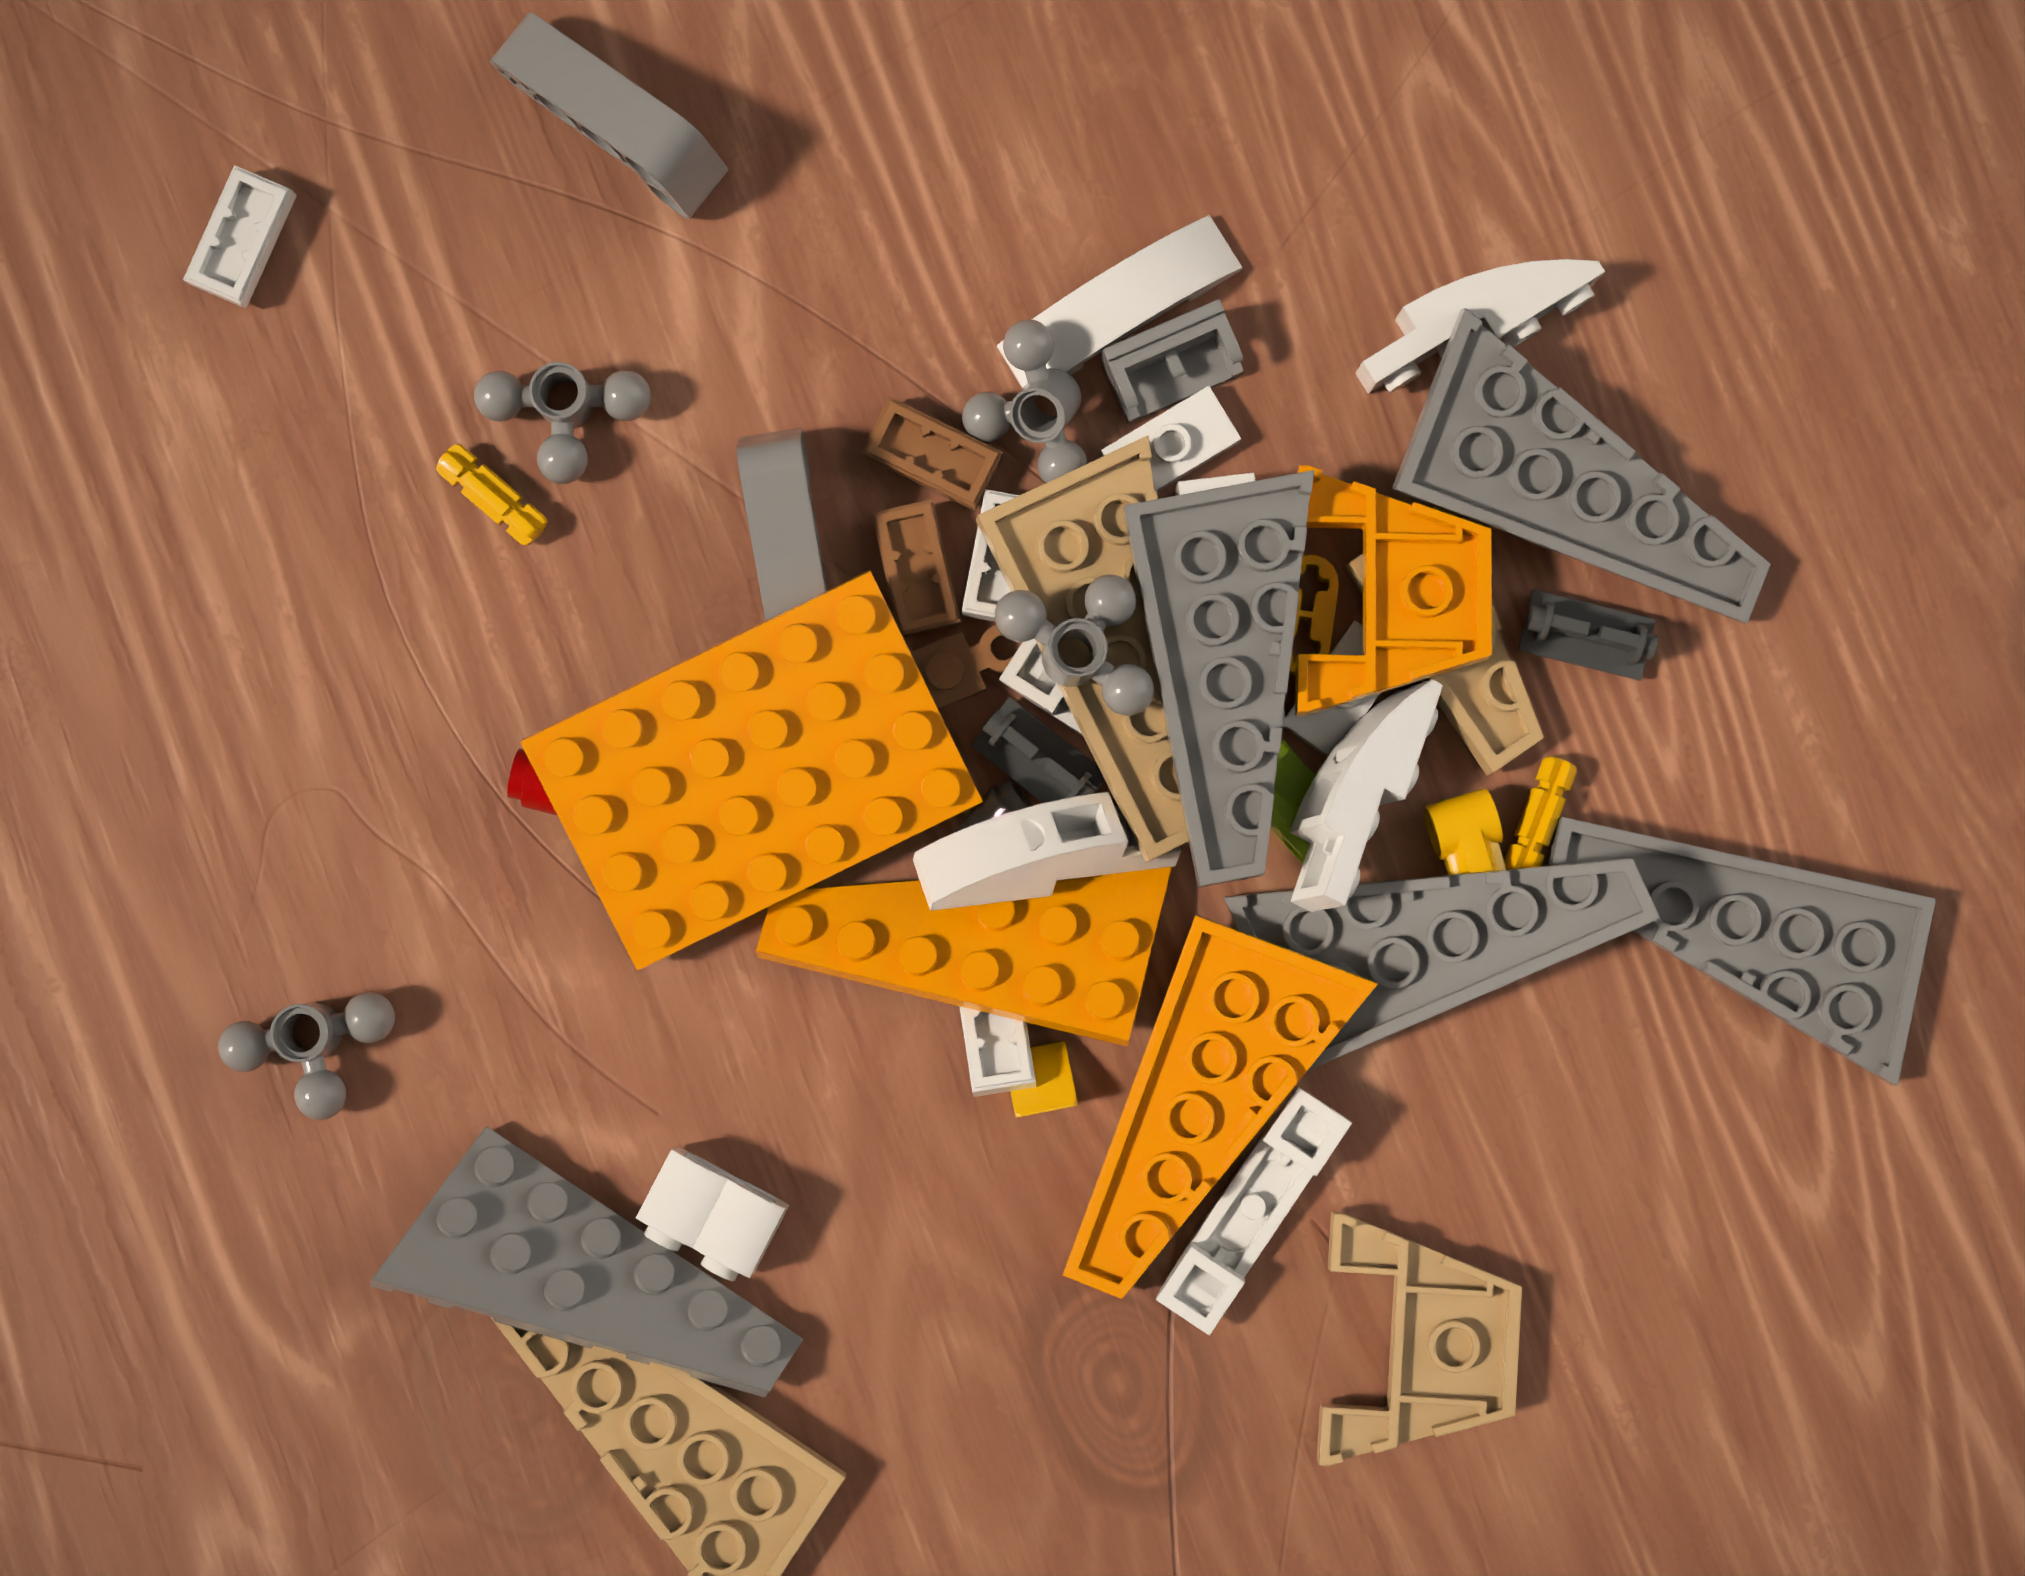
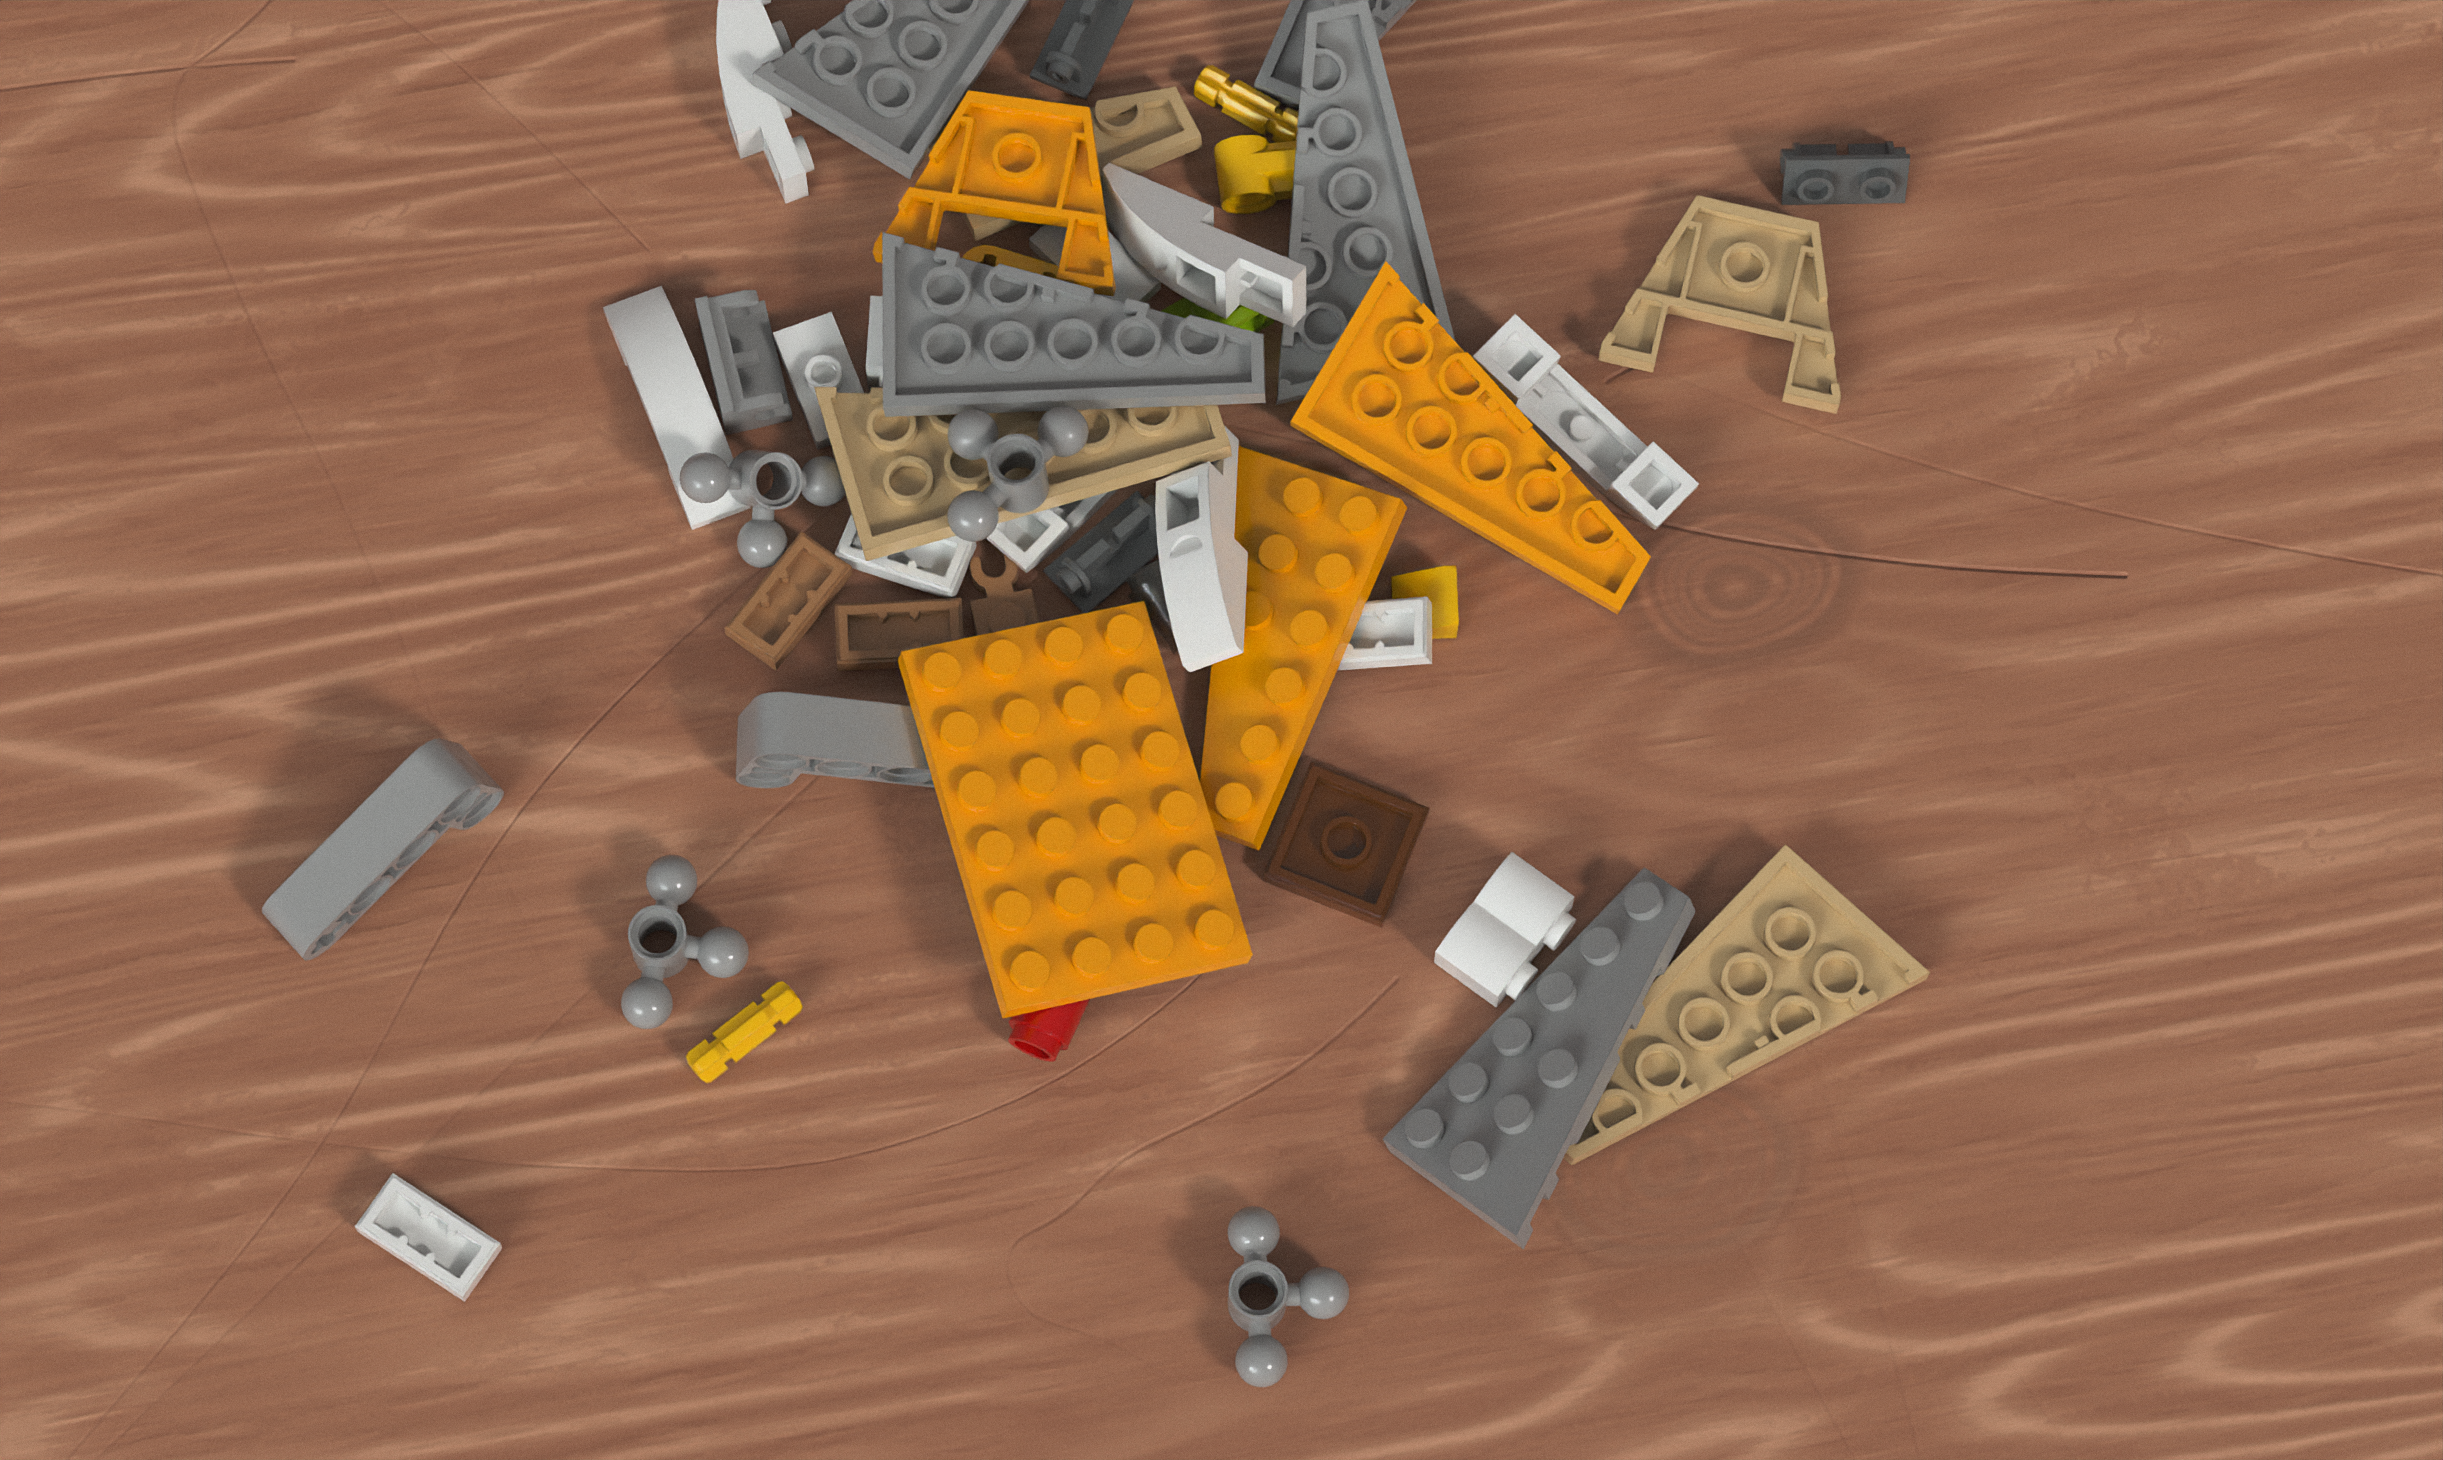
camera: 80 degrees left, 15 degrees down
none -> reddish brown tile [1263,762,1430,928]
none -> dark grey hinge [1780,141,1910,205]

